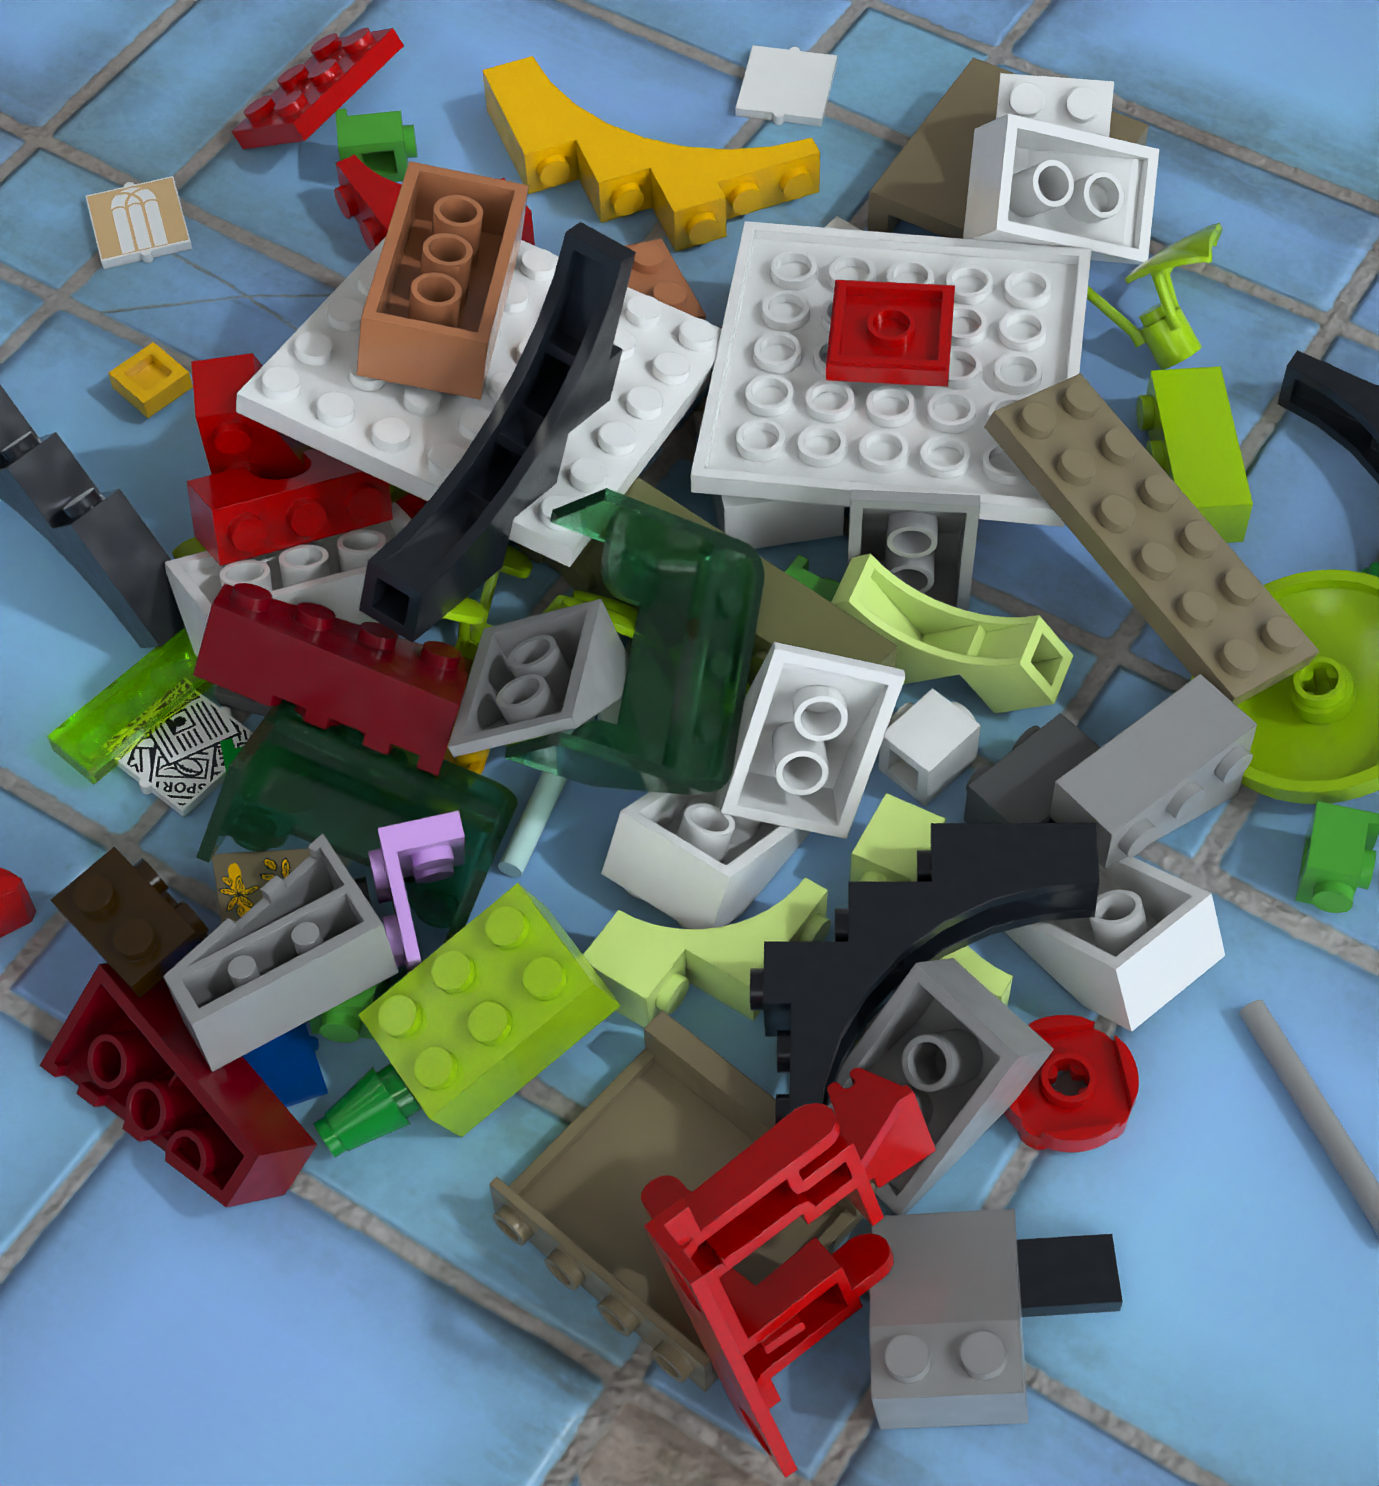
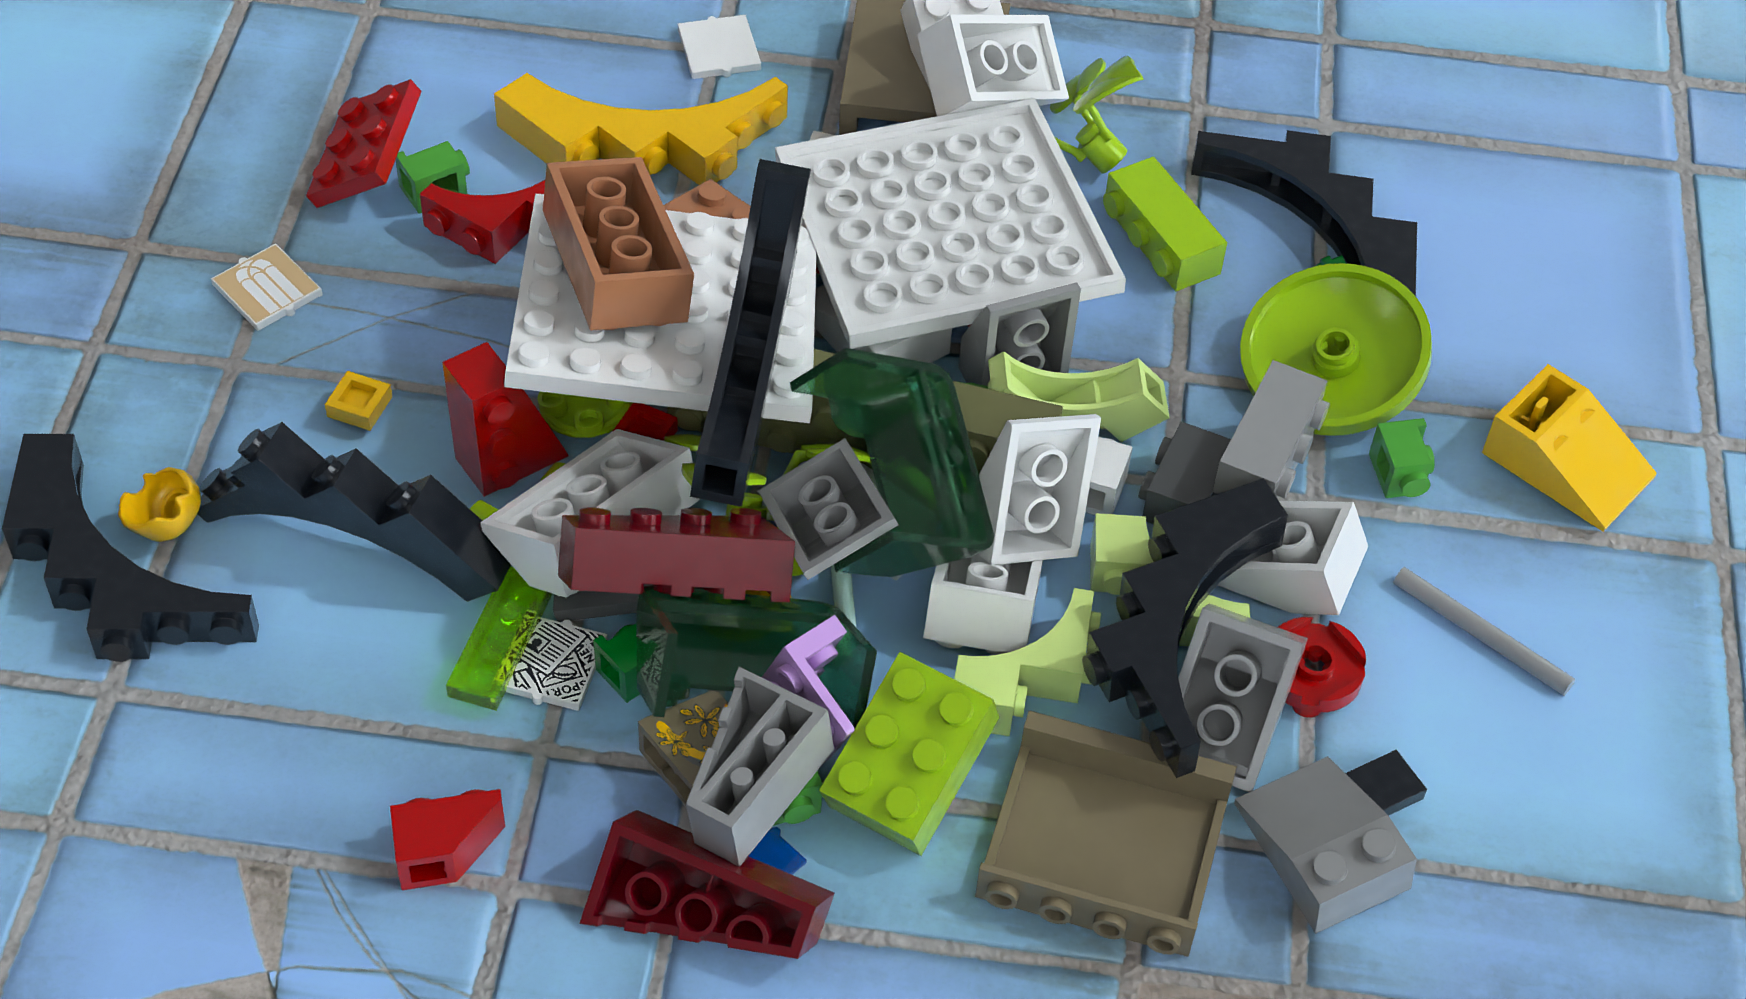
camera: 30 degrees left, 5 degrees down
dark brown bracket [51,847,209,998] -> none
red arch [186,449,393,566] -> none
green cone [313,1063,421,1158] -> none
red container [641,1068,936,1478] -> none
red plate [826,280,955,387] -> none
dark tan plate [984,373,1320,705] -> none

